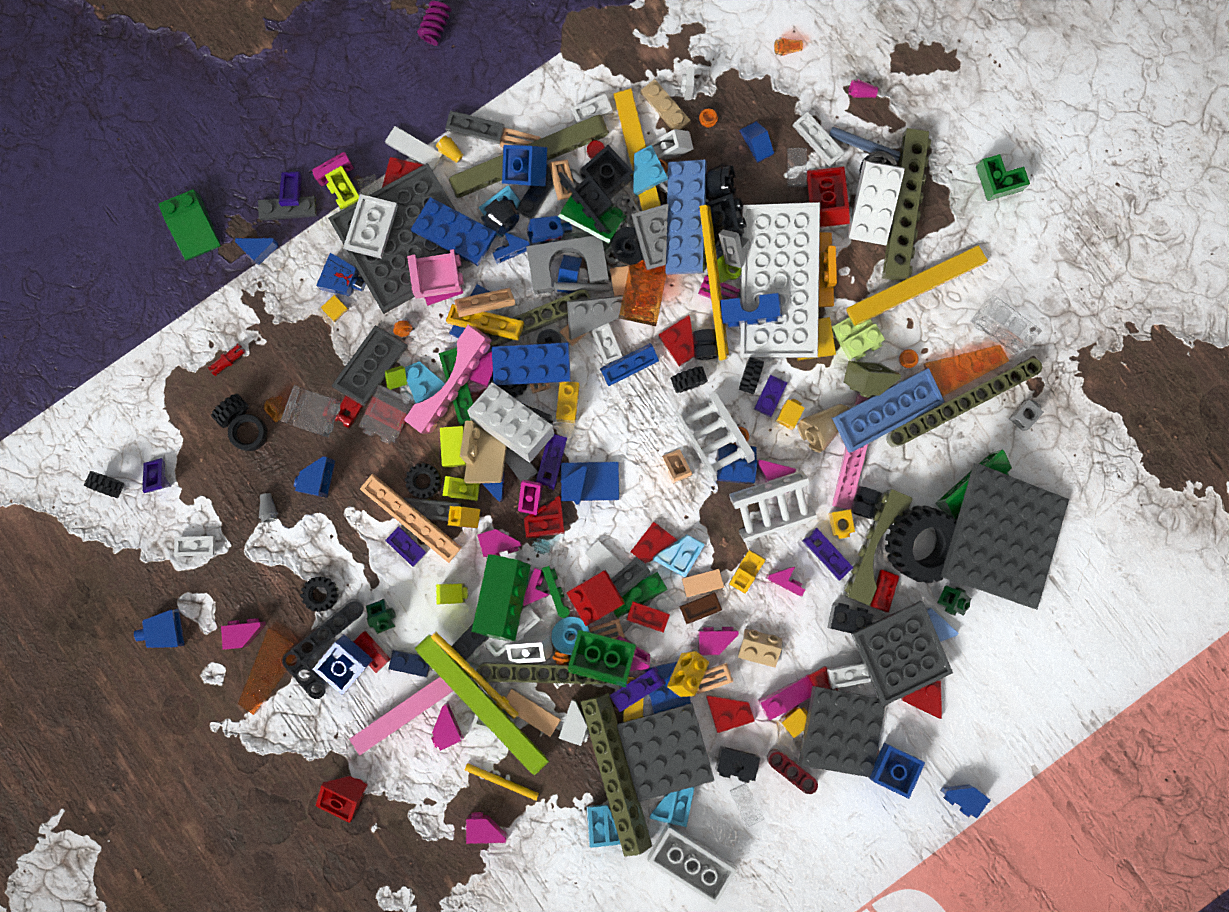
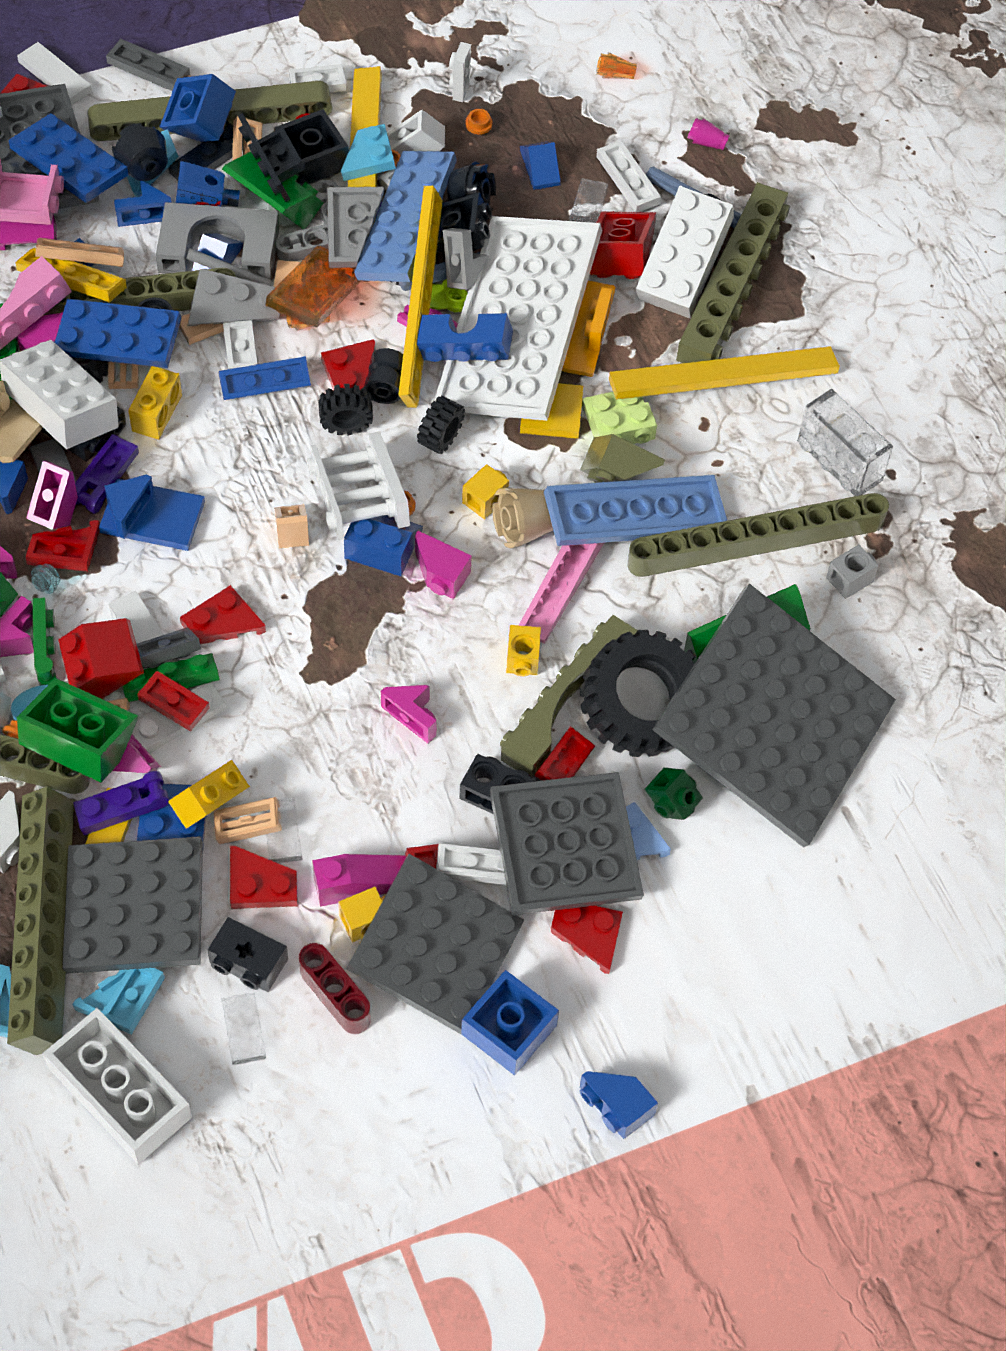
camera: 10 degrees right, 25 degrees down
yellow cone [436,135,464,163] -> none
black dish [611,227,643,265] -> none
tan plate [640,79,691,130] -> none
medium azure wing [653,534,705,578] -> none
reddish brown tile [679,592,722,625] -> none
light nougat tile [681,569,724,597] -> none
dark pink slope [698,627,738,655] -> none
white fence [729,470,817,542] -> none
yellow slope [729,549,766,594] -> none
tan bracket [738,629,782,668] -> none
dark purple plate [753,375,787,418] -> none
dark purple plate [802,528,853,581] -> none
black wheel [851,486,882,519] -> none
orange plate [899,349,919,368] -> none
clear orange wing [923,345,1009,397] -> none
green brick [976,154,1030,201] -> none

